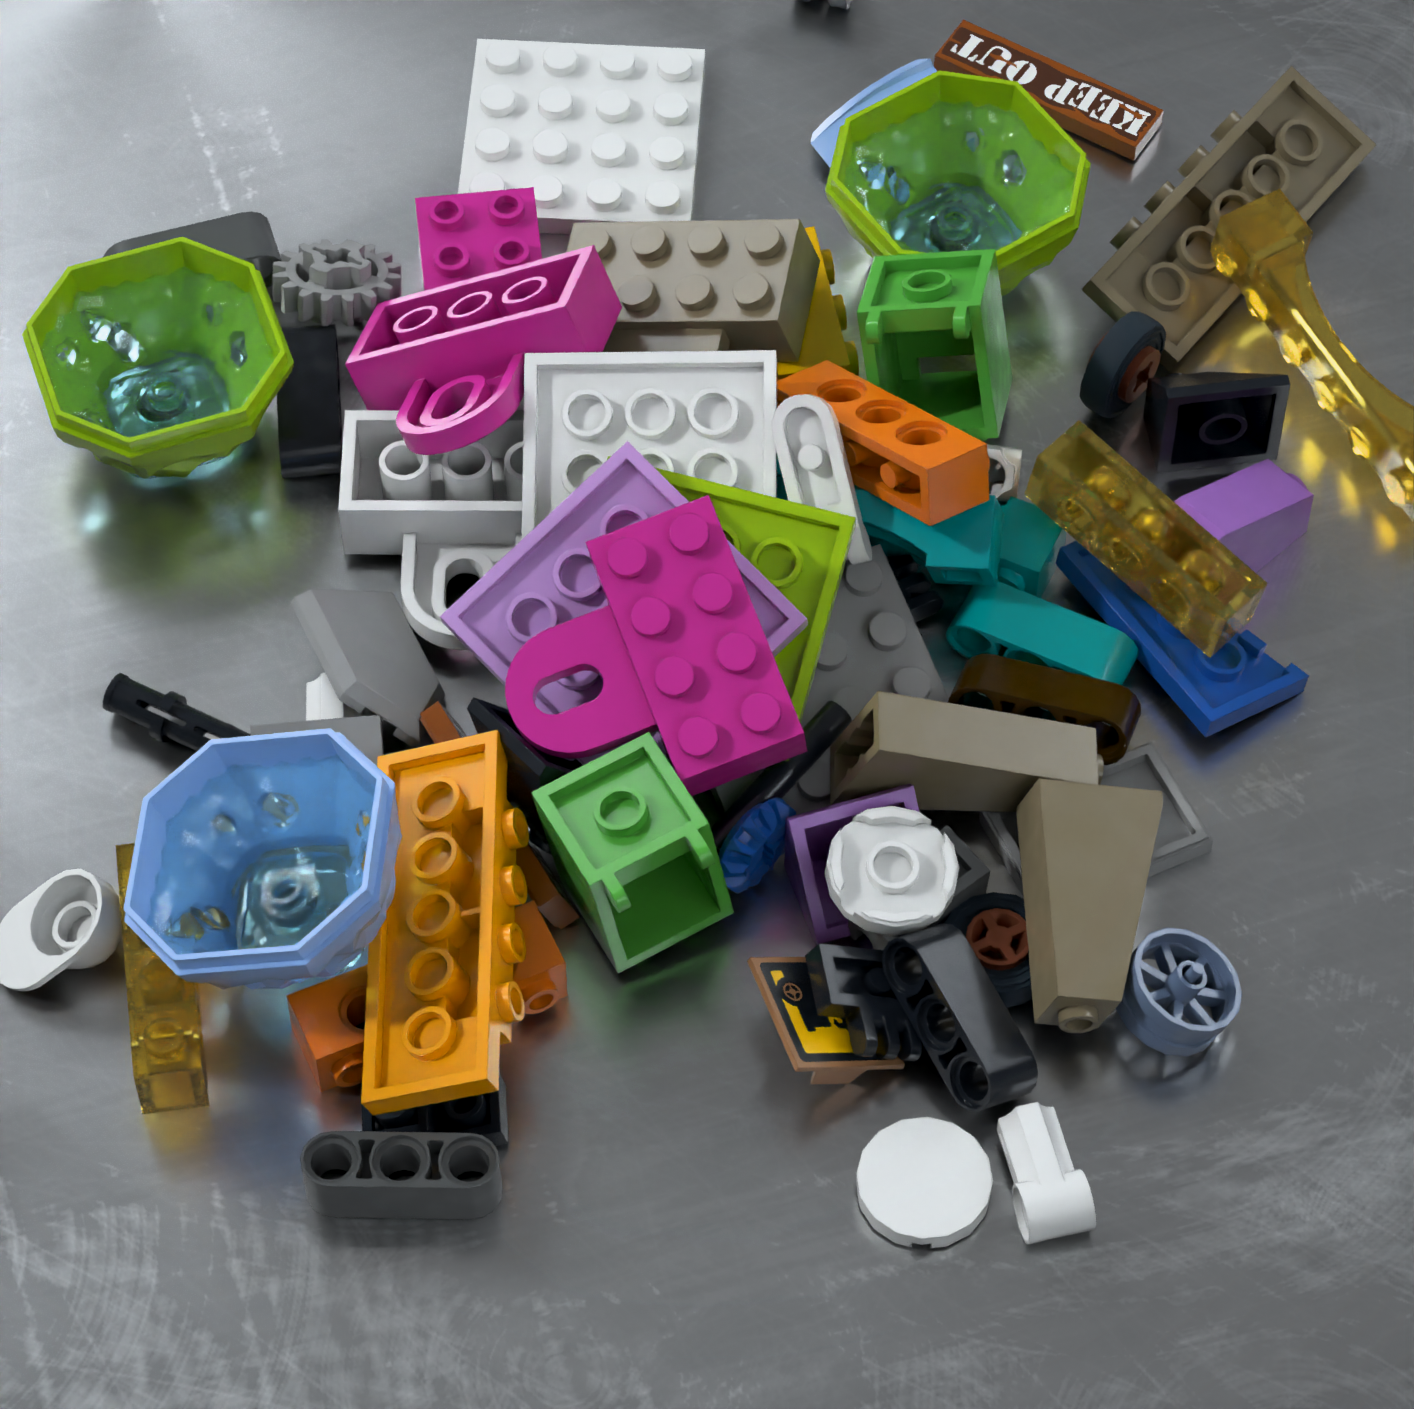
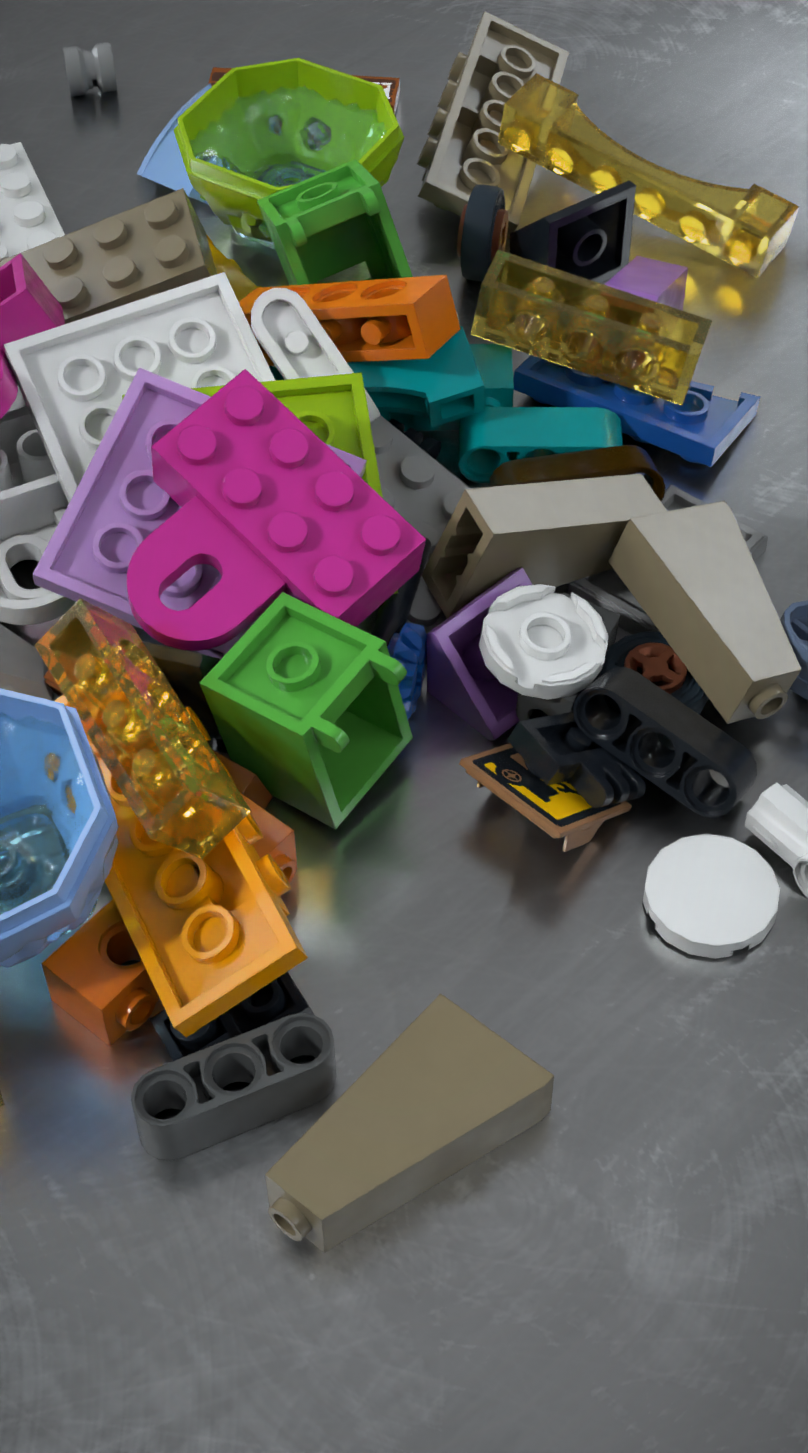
camera: 25 degrees left, 5 degrees down
none -> clear yellow brick [34,598,251,859]
none -> dark tan slope [265,993,554,1253]

